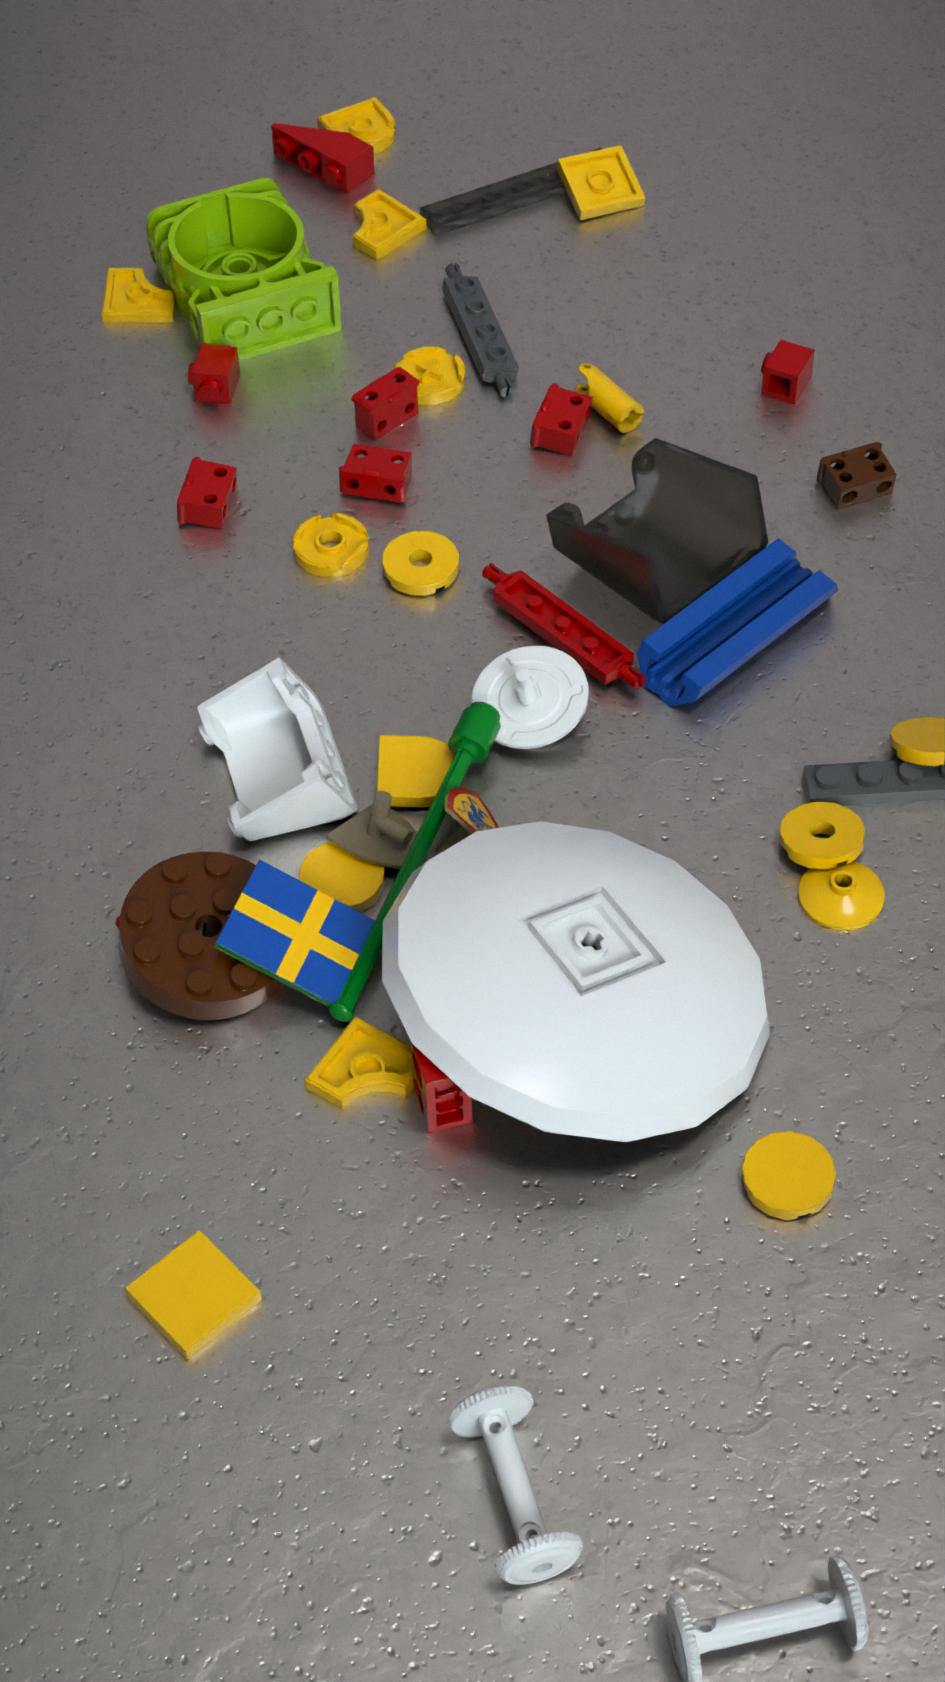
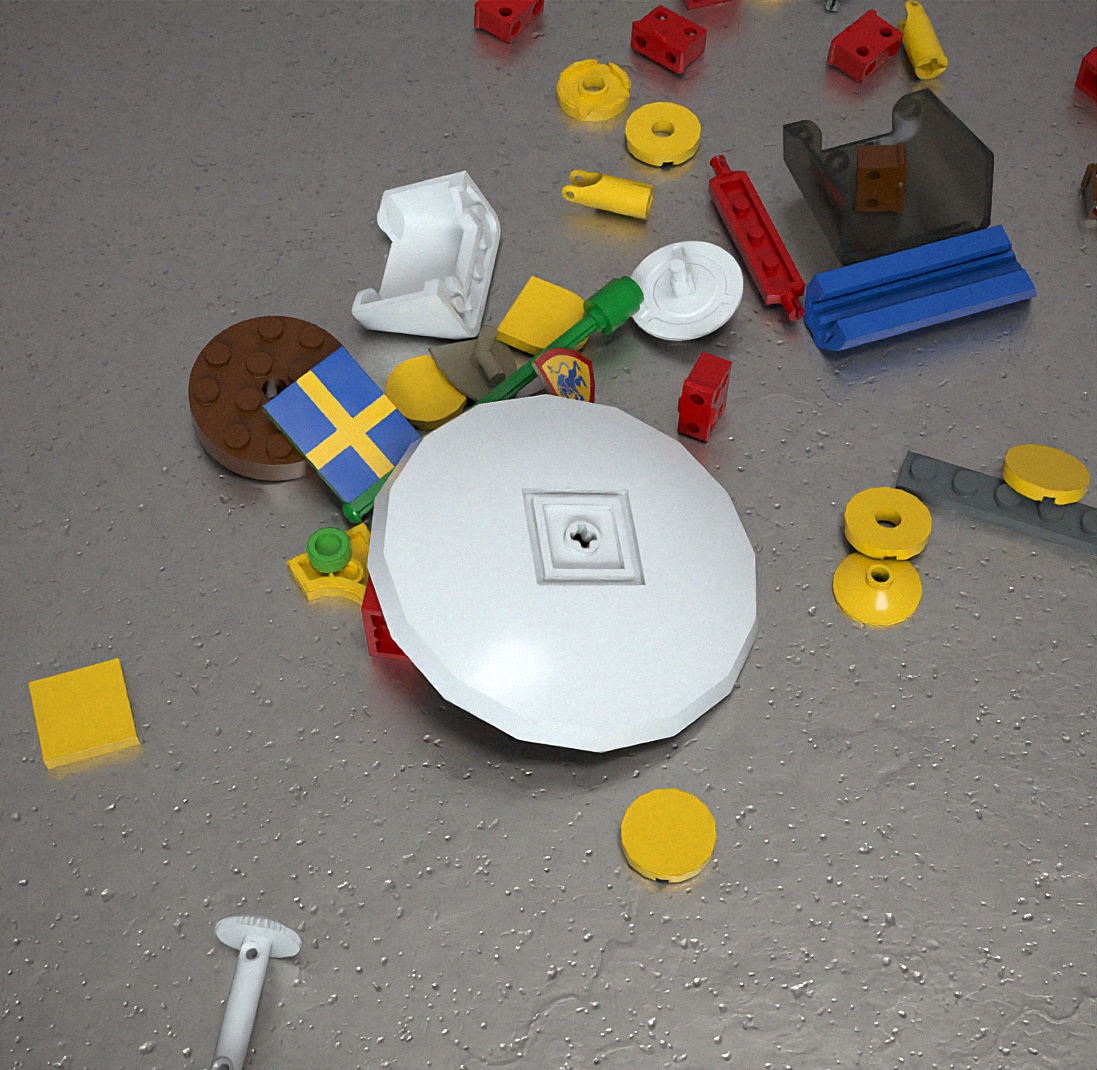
camera: 25 degrees right, 5 degrees up
none -> bright green tile [306,527,352,573]
none -> yellow piece [561,170,655,220]
none -> red piece [677,351,732,442]
none -> reddish brown piece [855,142,907,214]

